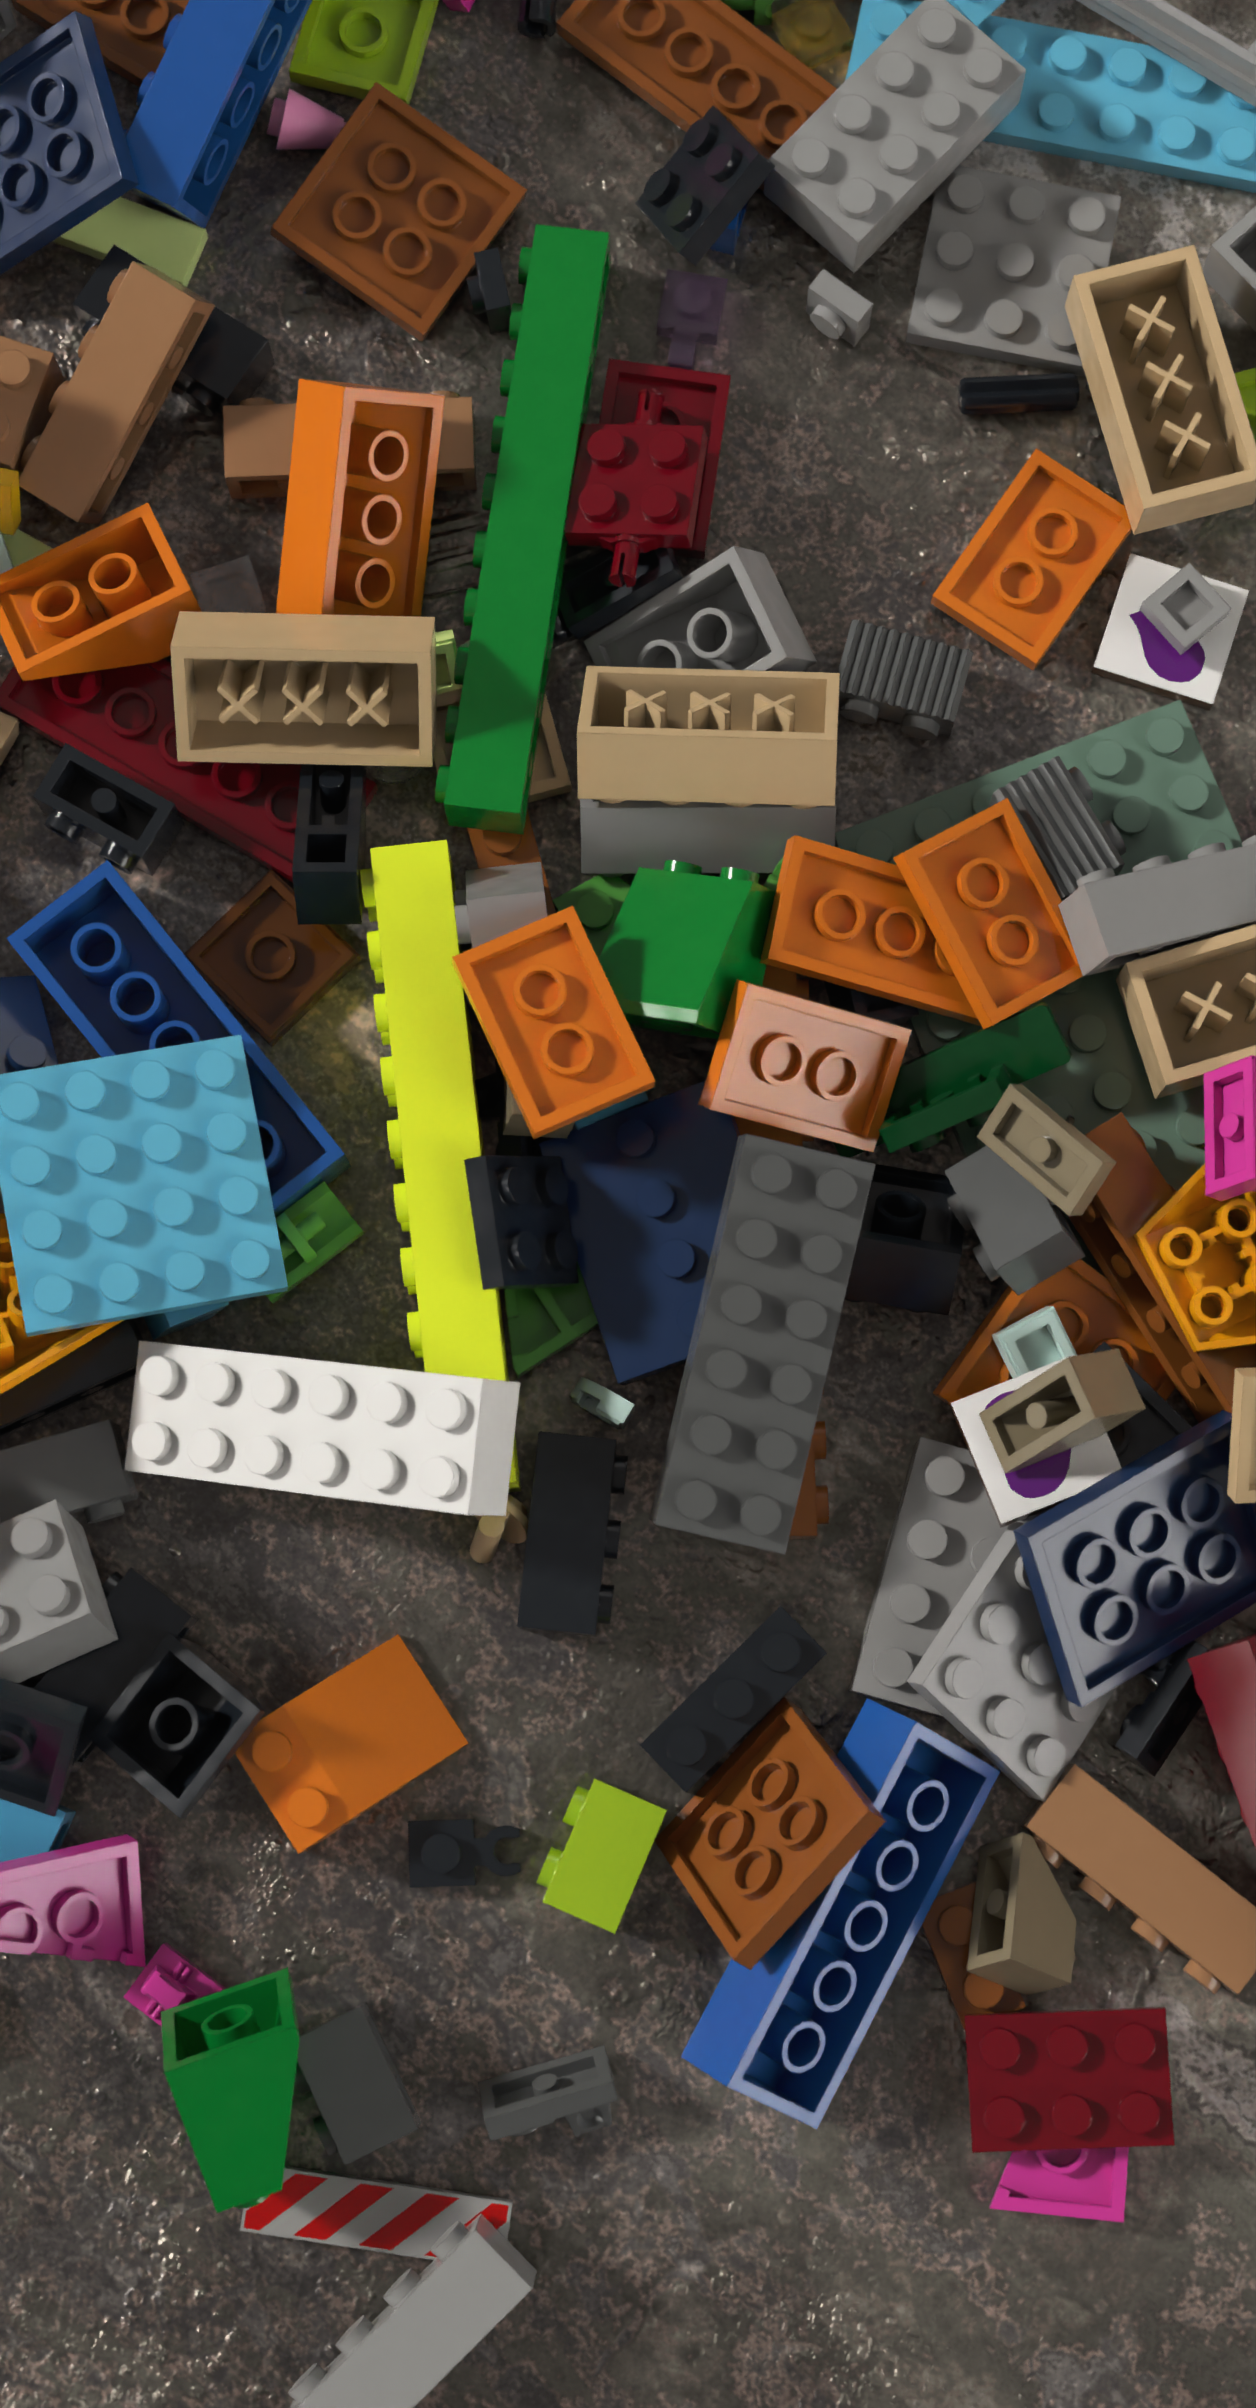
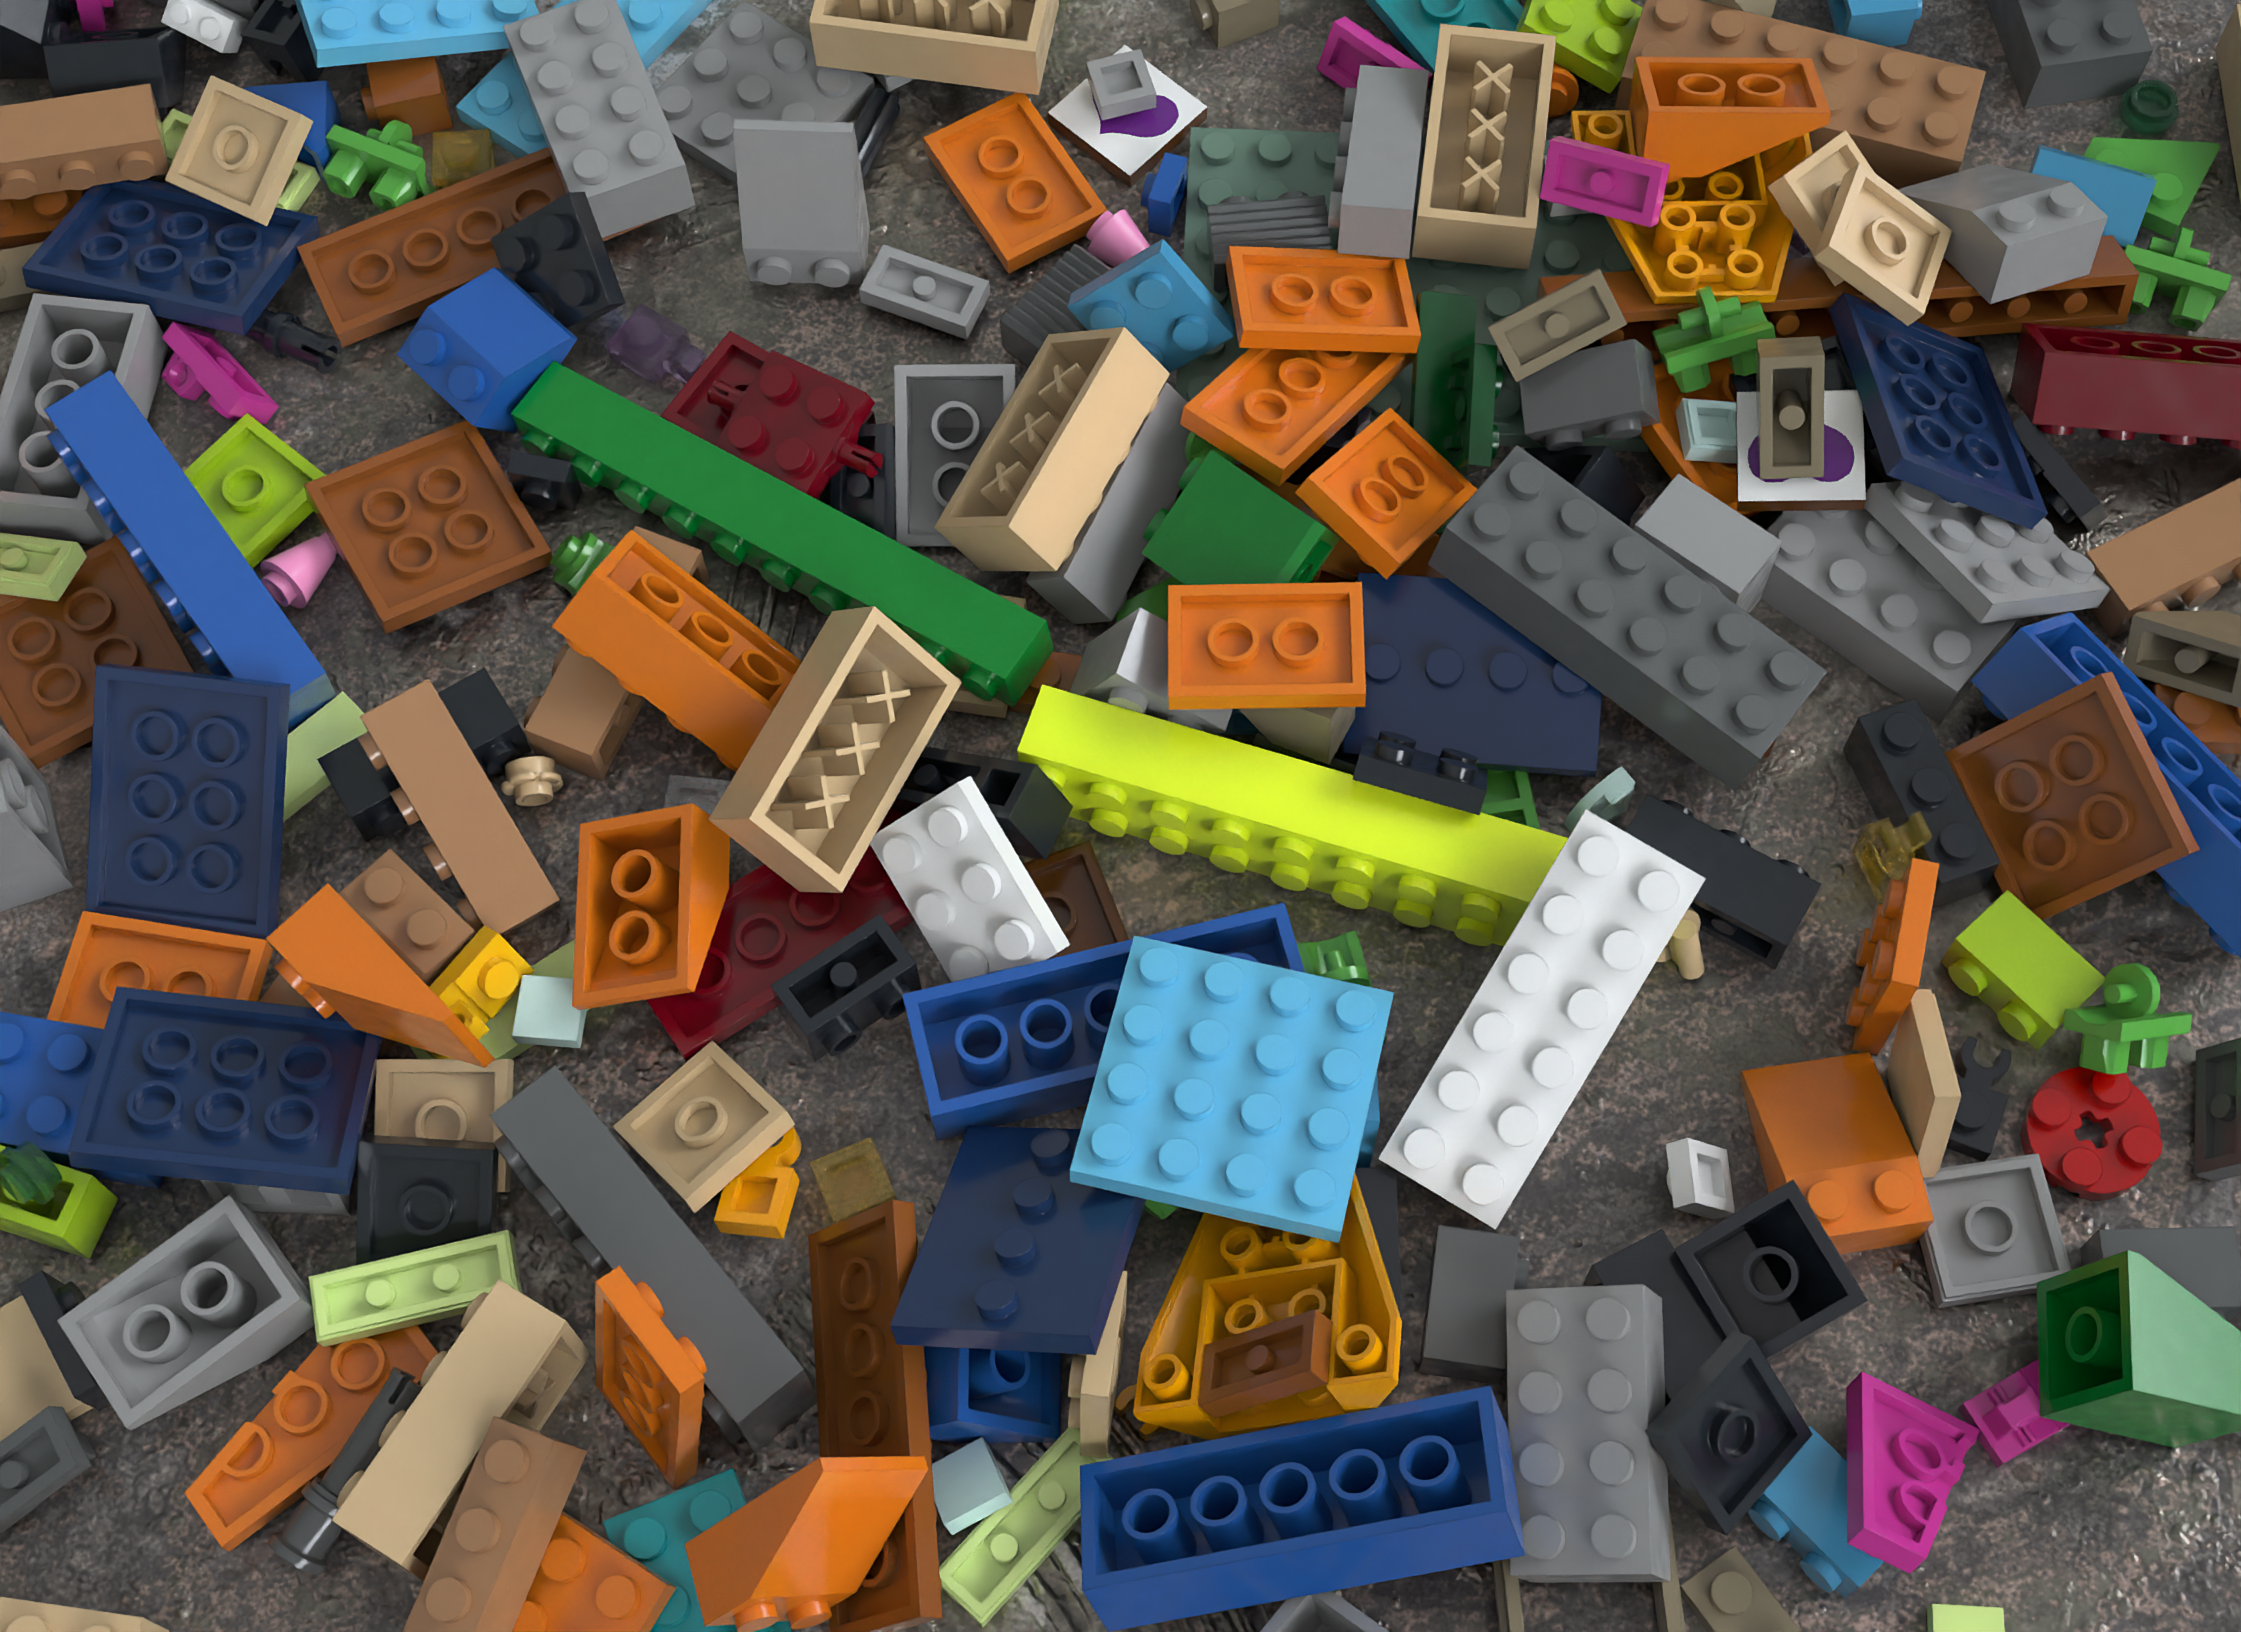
camera: 65 degrees left, 15 degrees down
light grey plate [806,269,873,347] -> none
none -> blue slope [396,267,578,434]
none -> tan plate [501,756,563,806]
none -> bright green plate [550,531,615,597]
none -> light grey slope [733,119,870,287]
none -> light grey plate [859,244,990,339]
none -> white plate [870,776,1070,982]
none -> dark azure plate [1067,239,1236,373]
none -> bright pink cone [1086,209,1150,267]
none -> blue plate [1141,152,1187,237]
none -> light grey brick [1634,473,1782,614]
none -> bright green hips [1652,286,1776,393]
none -> white plate [1666,1138,1735,1220]
none -> orange plate [1845,858,1939,1055]
none -> clear yellow plate [1852,811,1932,904]
none -> tan tile [1886,989,1961,1178]
none -> light grey plate [1919,1153,2072,1308]
none -> red plate [2020,1067,2163,1201]
none -> bright green hips [2063,963,2192,1074]

